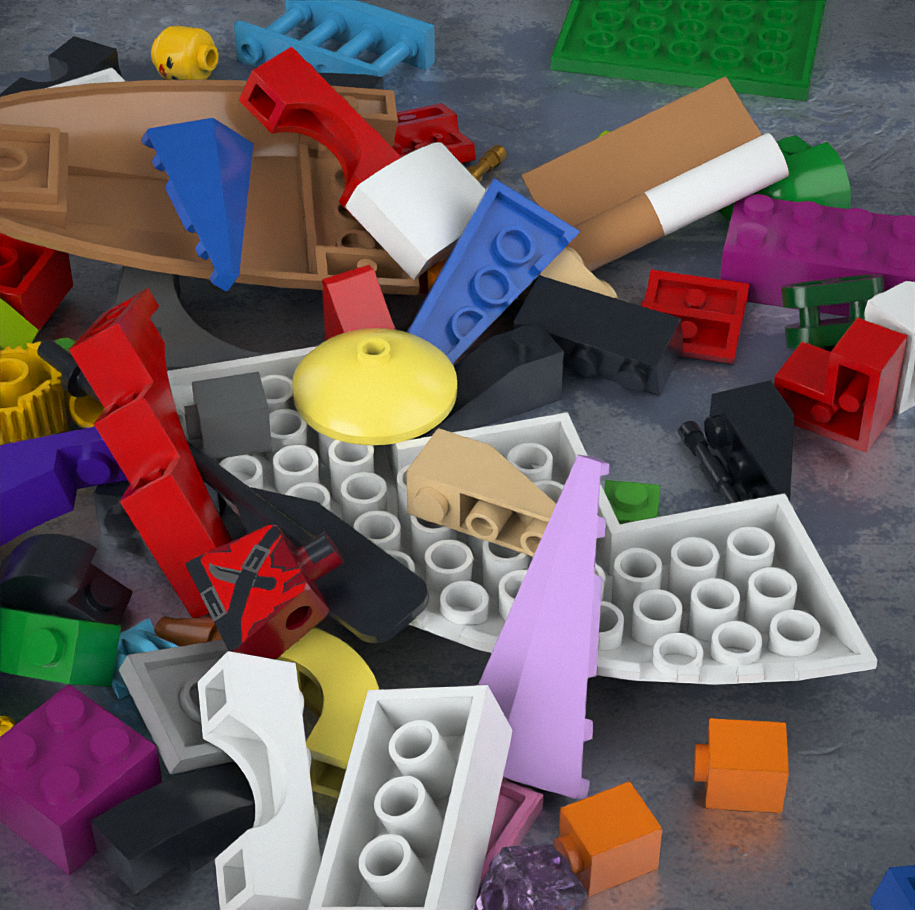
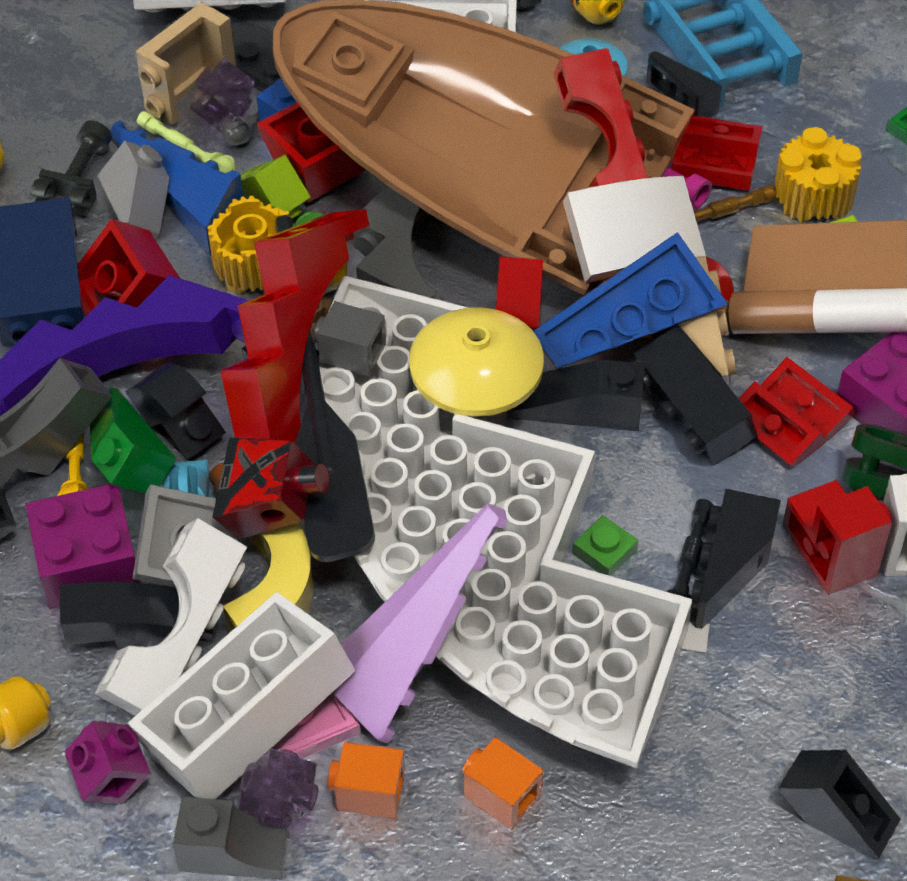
camera: 35 degrees right, 10 degrees up
blue wedge [141,118,254,292] -> none
tan slope [406,428,556,557] -> none
none -> yellow brick [774,127,862,223]

